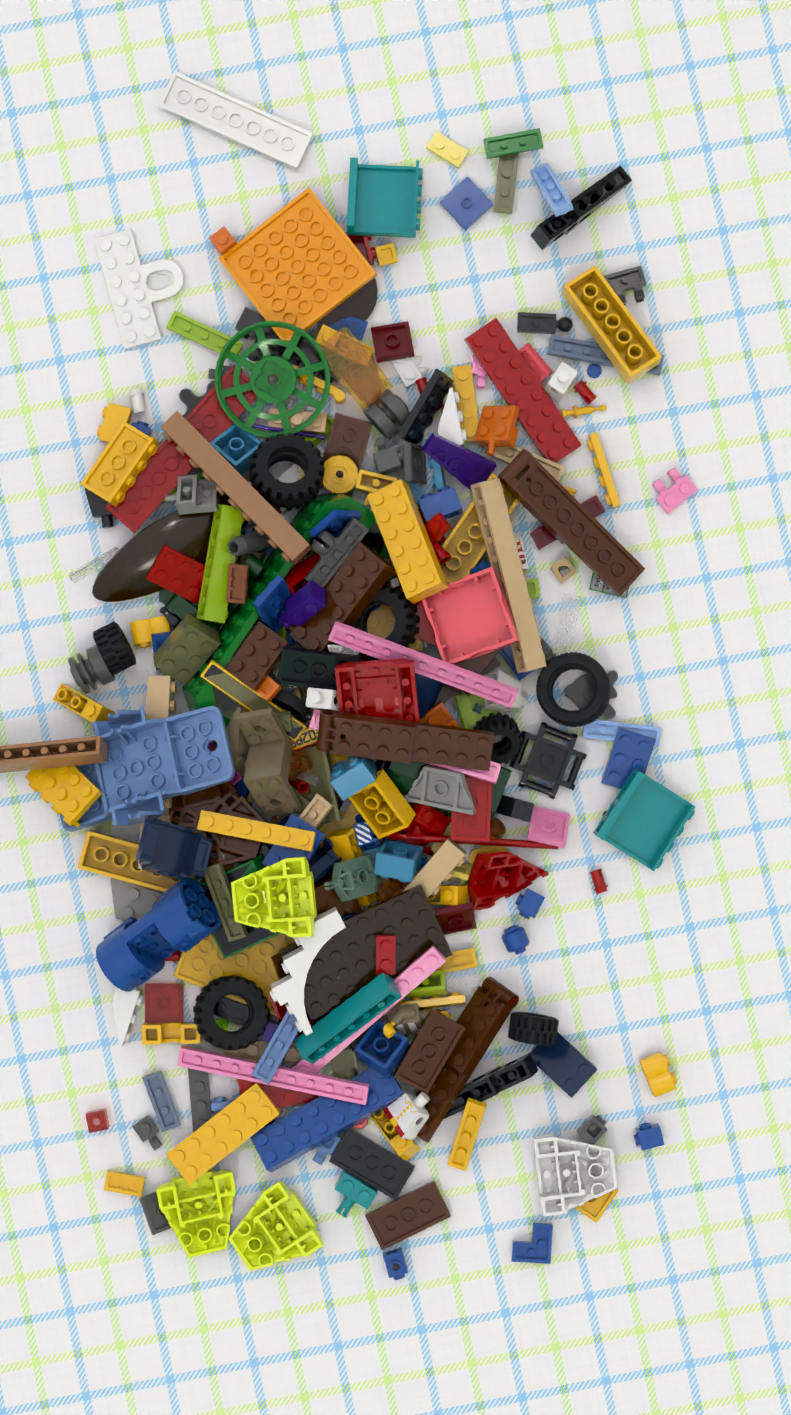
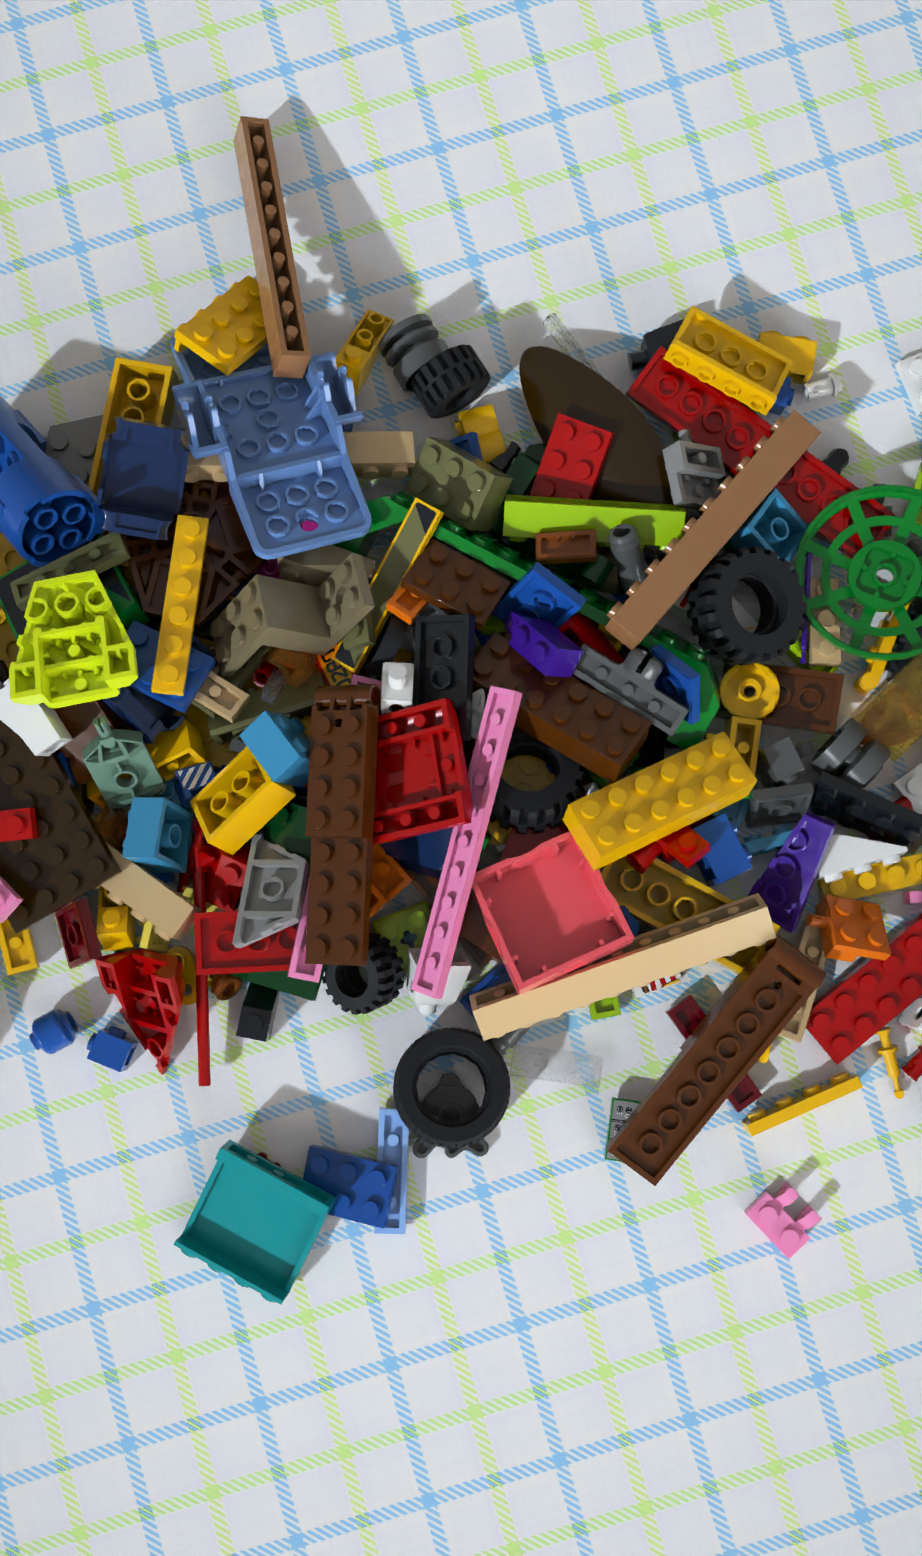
camera: 85 degrees right, 5 degrees down
black brick [509,722,587,799] -> none
bright pink plate [527,806,570,848] -> none
tan slope [550,557,577,584] -> none
red pin [590,869,608,894] -> none

